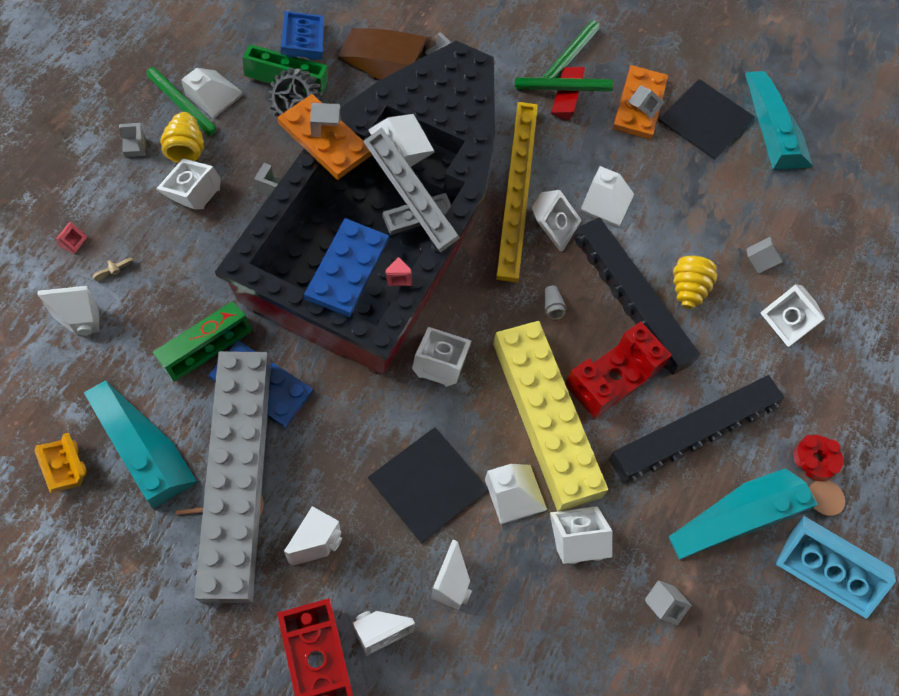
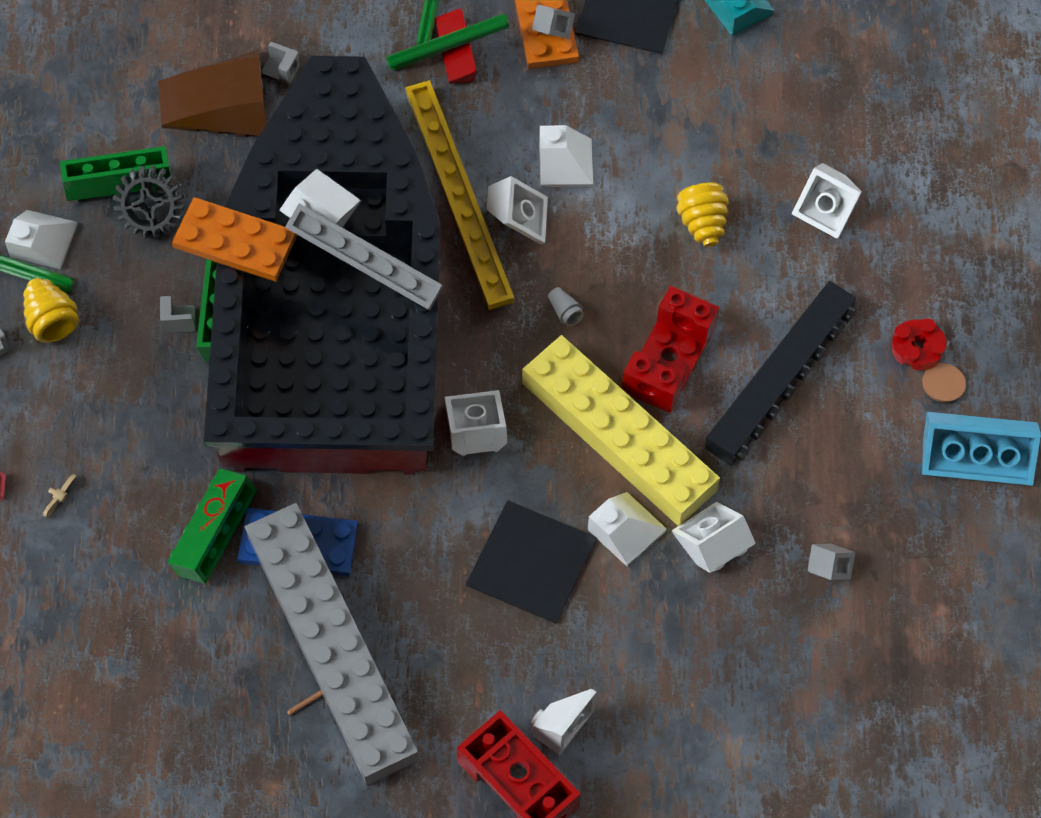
camera: 20 degrees left, 0 degrees up
light orange bracket [34,433,86,494] -> none
white slope [38,286,99,336] -> none
teal wedge [84,380,198,509] -> none
white slope [156,159,221,209] -> none
blue plate [281,11,324,60] -> none
white slope [284,506,342,566] -> none
blue plate [304,219,389,317] -> none
light grey panel [310,103,341,137] -> none
light grey plate [383,193,451,235] -> none
coral slope [386,257,412,286] -> none
white slope [431,540,472,610] -> none
black brick [575,217,701,375] -> none
teal wedge [669,468,818,560] -> none
light grey panel [747,237,782,273] -> none

